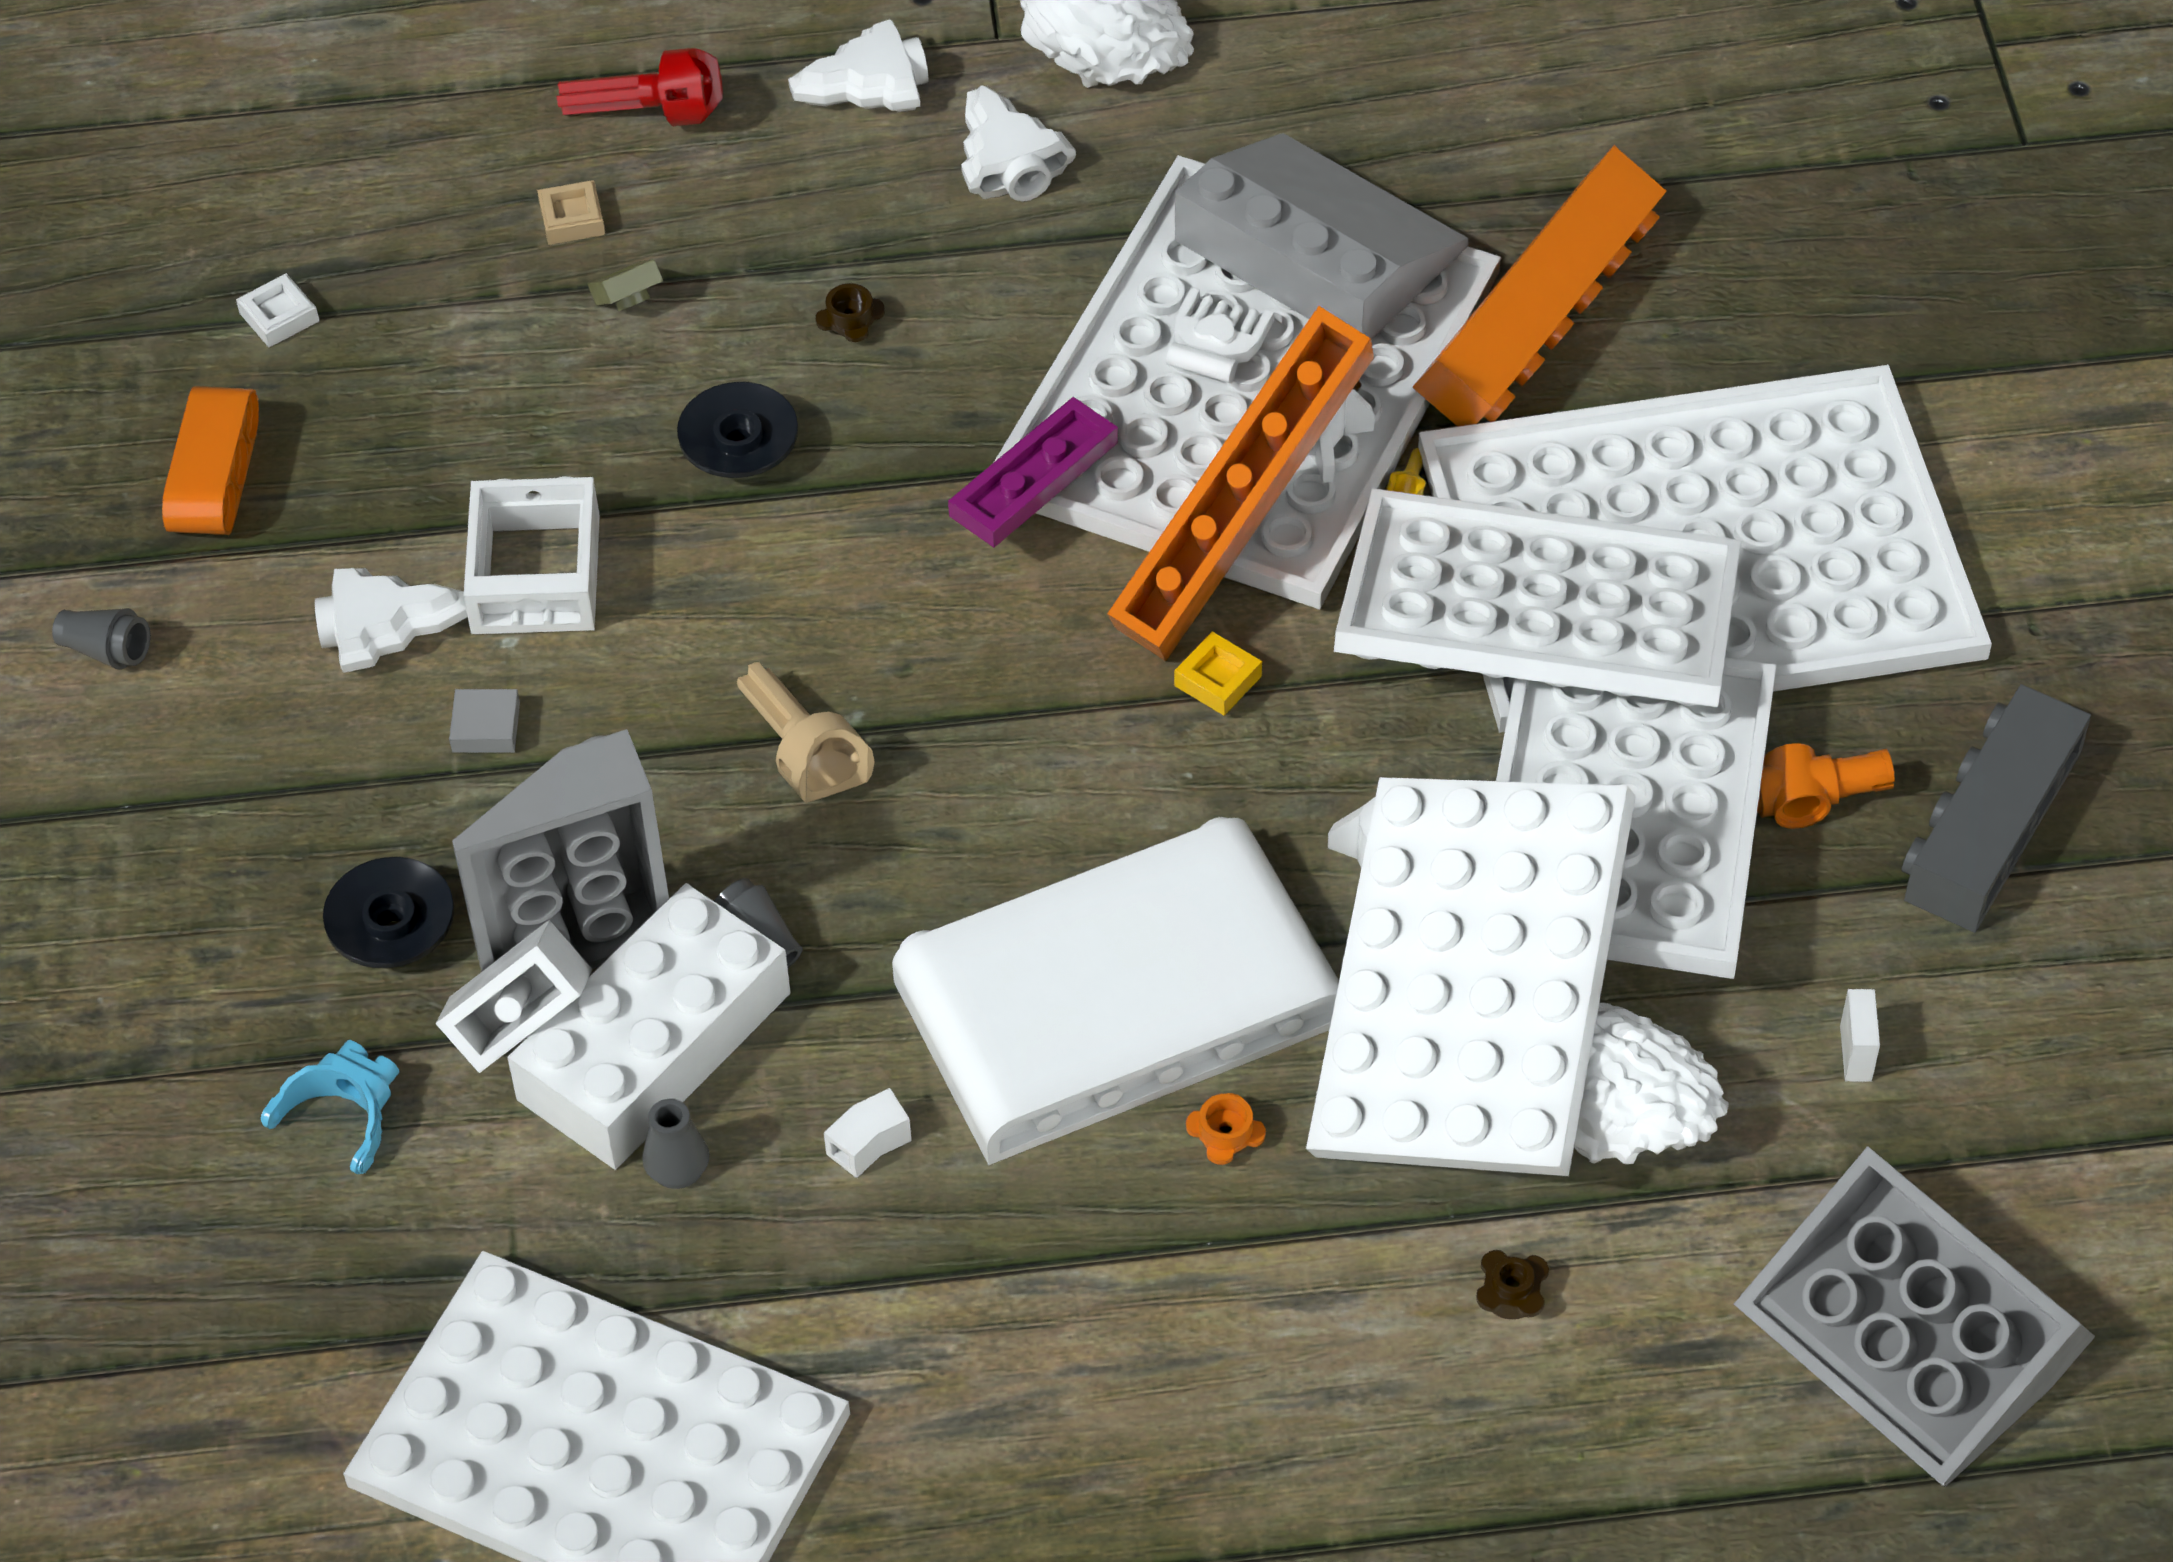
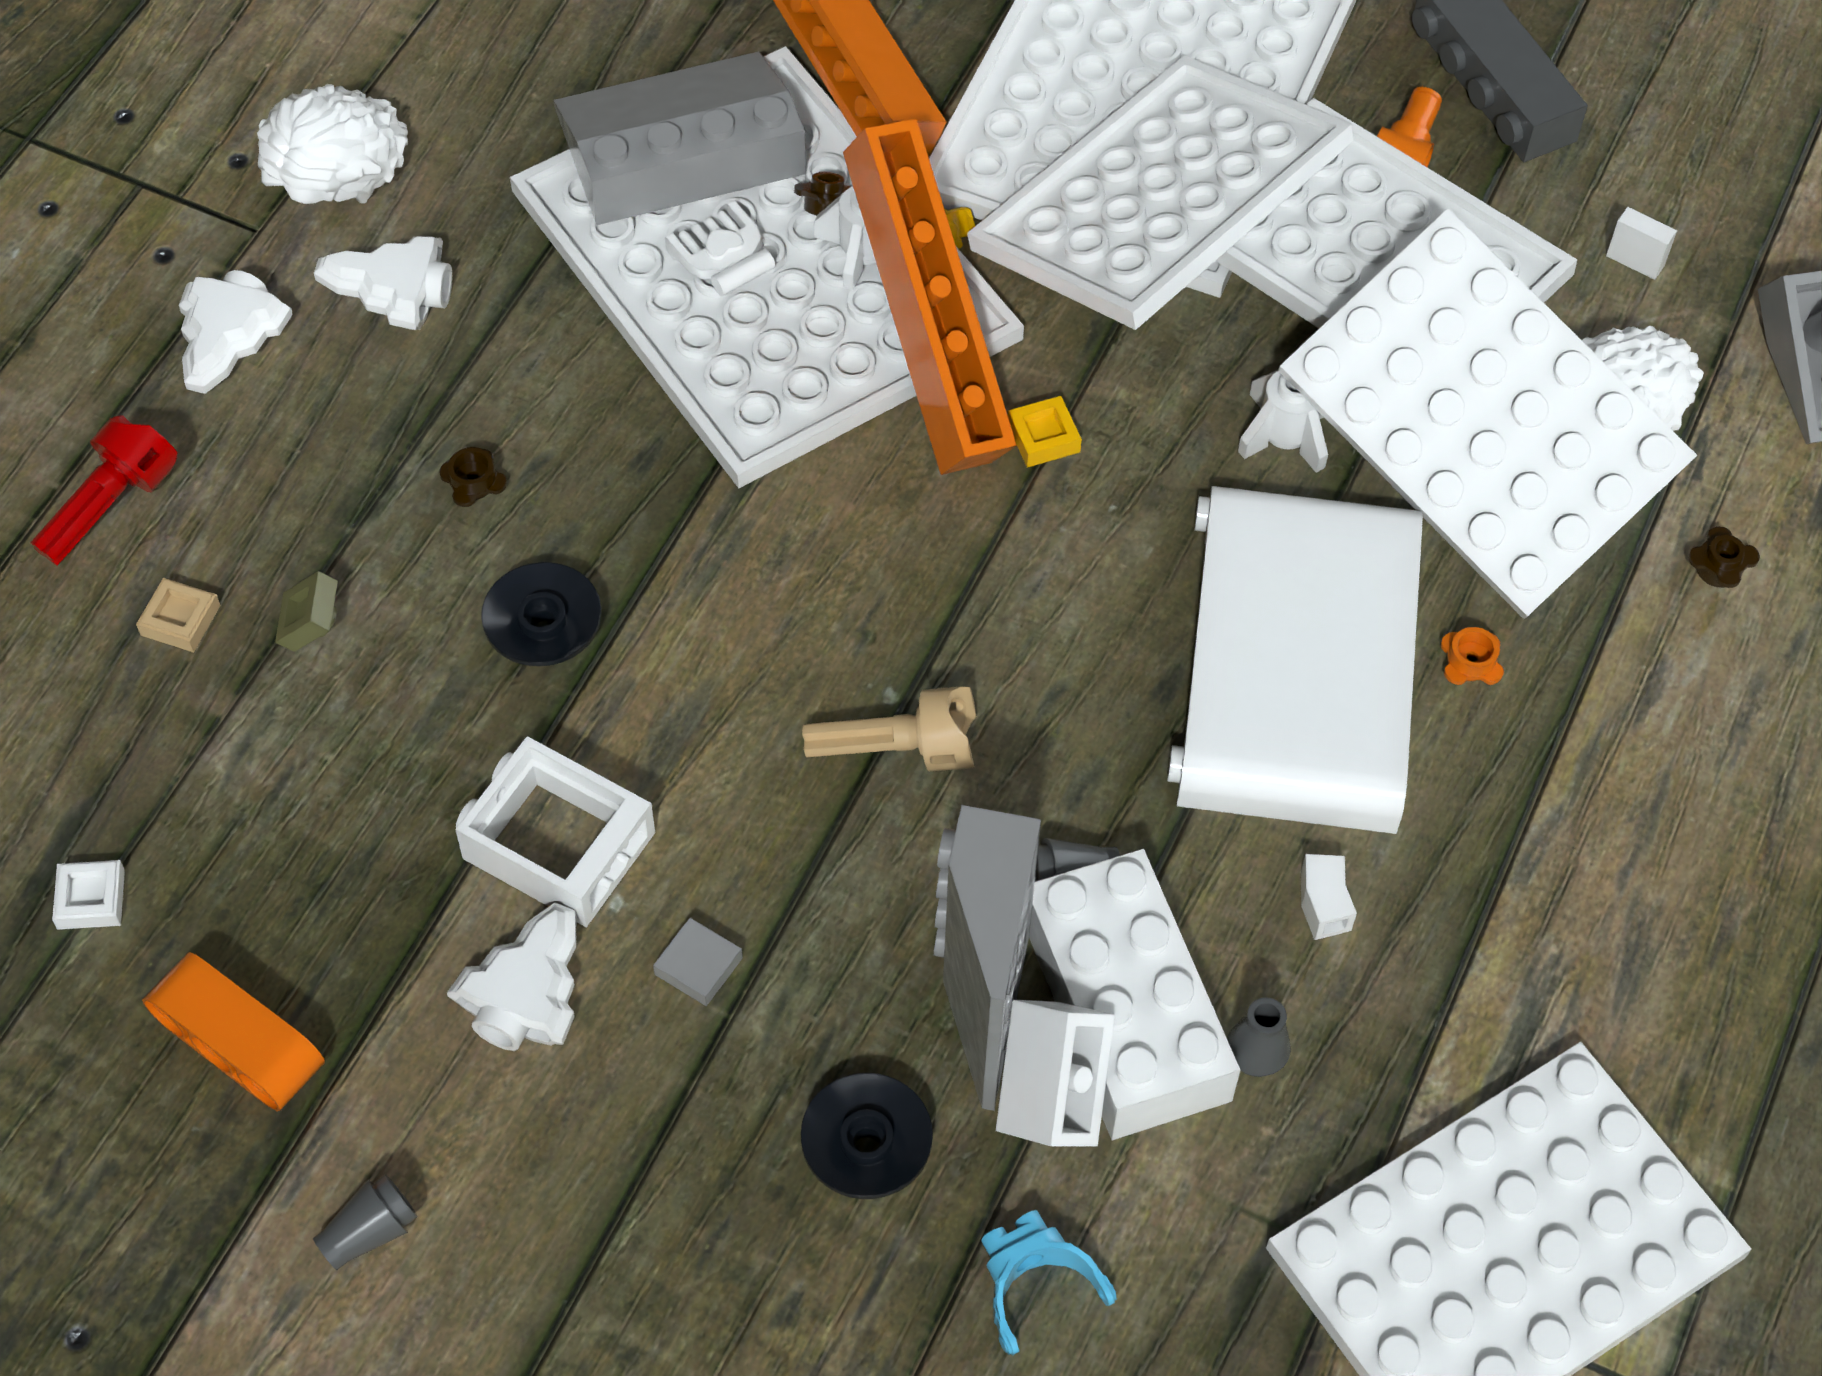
camera: 60 degrees left, 5 degrees up
magenta plate [948,397,1118,548] -> none

